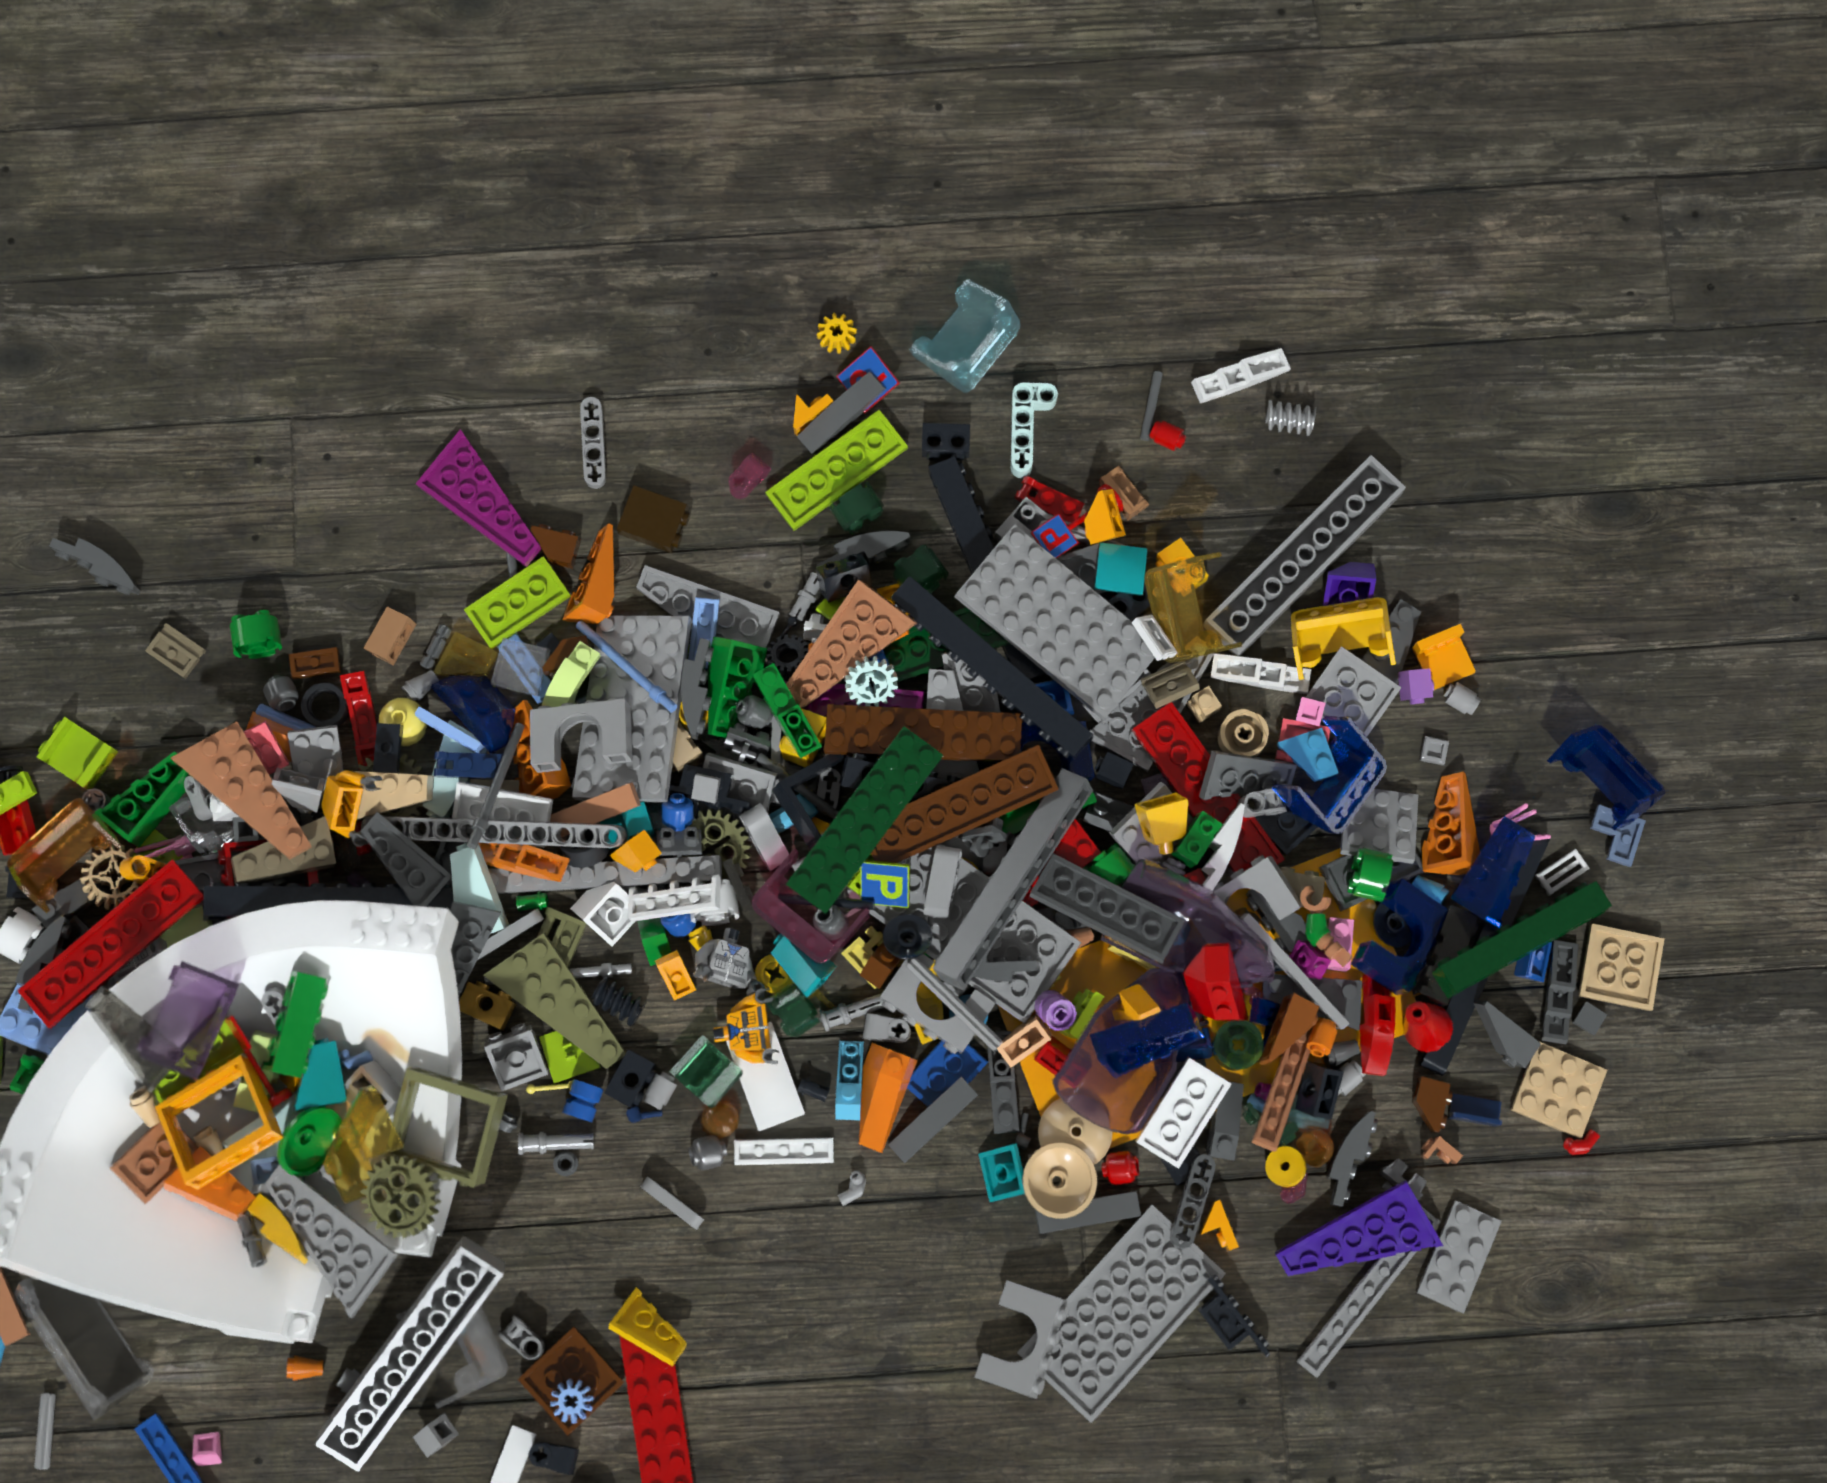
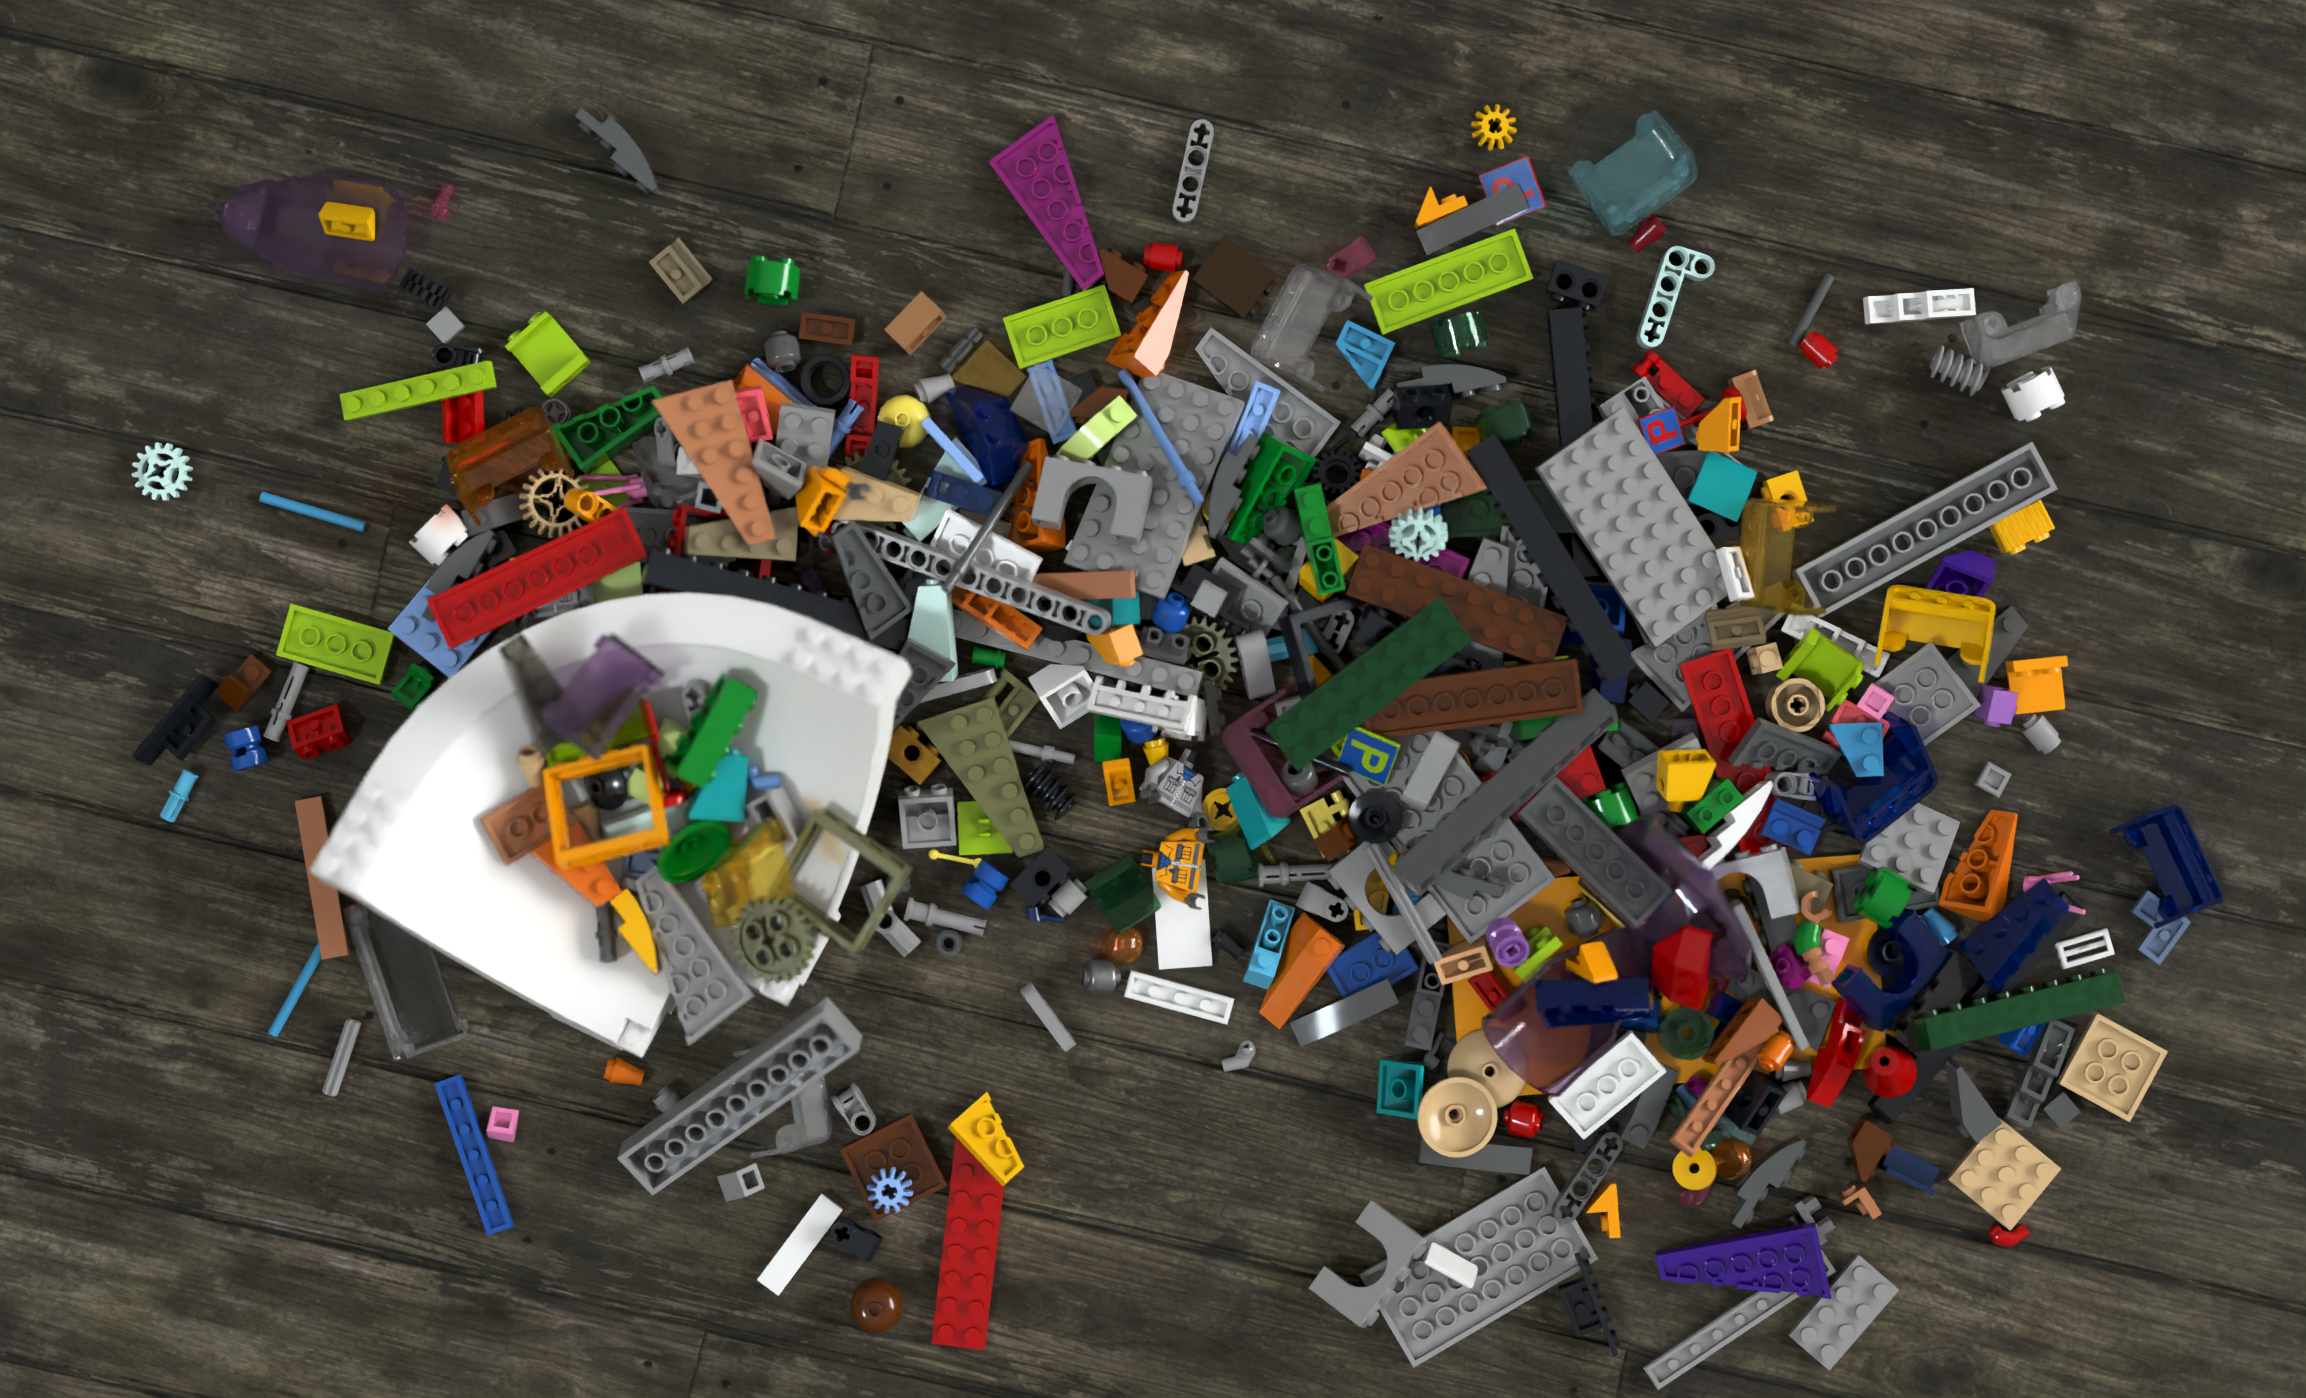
camera: 10 degrees right, 10 degrees up
none -> black dish [584,768,627,811]
none -> light grey pin [638,347,695,383]
none -> medium blue pin [828,399,864,460]
none -> light grey piece [860,879,921,958]
none -> red brick [1143,242,1183,272]
none -> clear windscreen [1251,264,1373,392]
none -> dark azure wing [1335,320,1395,390]
none -> white slope [1423,1242,1478,1288]
none -> dark grey head [1564,897,1603,939]
none -> dark red cone [1627,214,1667,253]
none -> blue plate [1759,798,1826,855]
none -> lime panel [1776,627,1864,712]
none -> clear windscreen [1959,280,2082,369]
none -> yellow brick [1989,499,2055,555]
none -> white brick [2001,366,2065,422]

